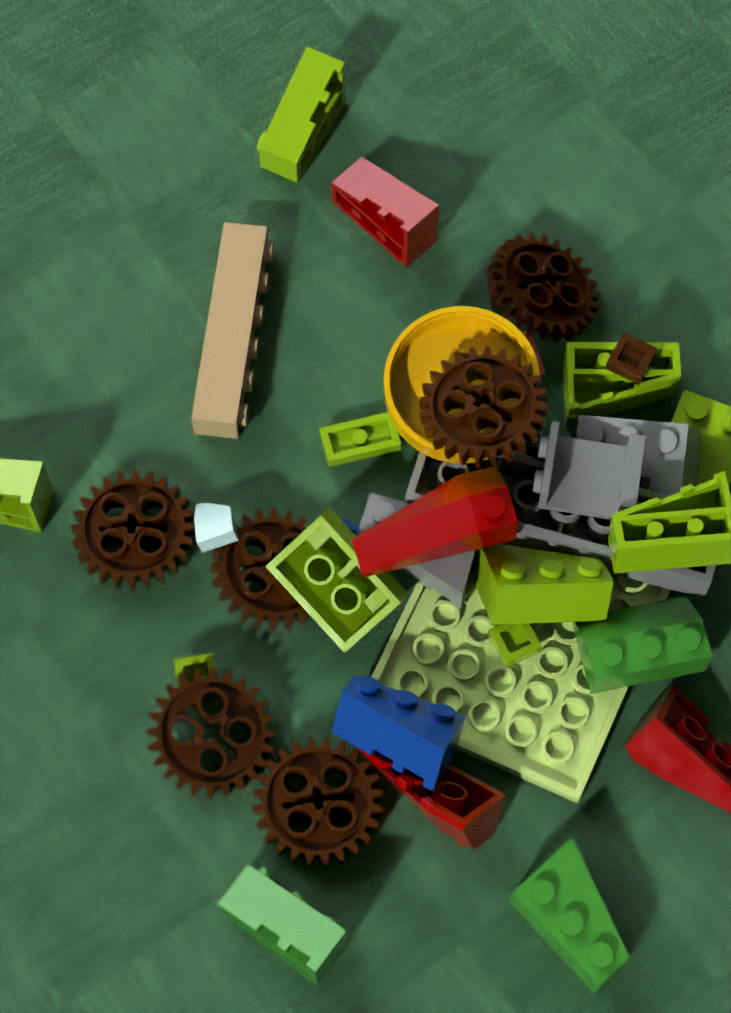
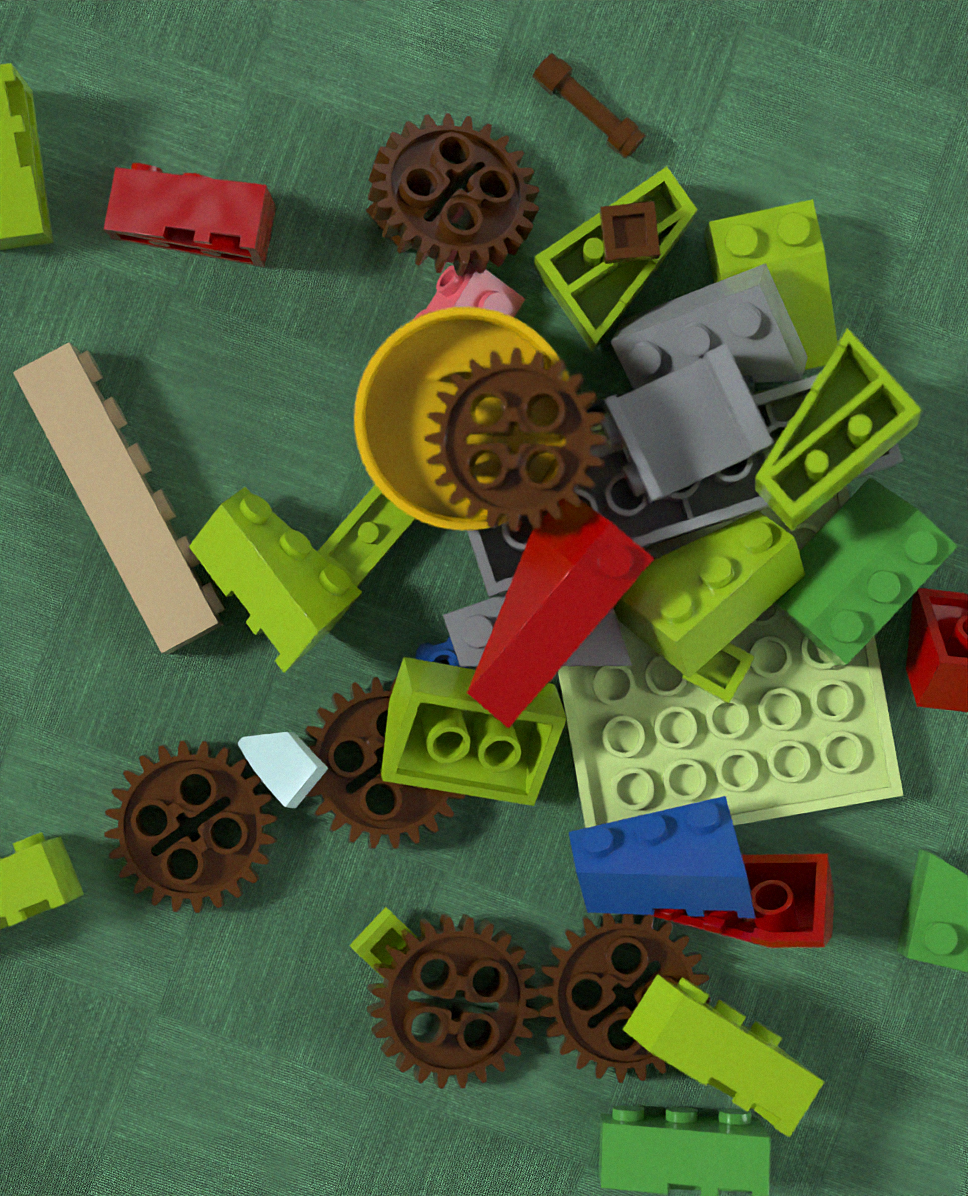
camera: 30 degrees left, 20 degrees up
none -> lime wedge [189,487,362,673]
none -> reddish brown bar [532,53,646,159]
none -> lime wedge [623,974,824,1137]

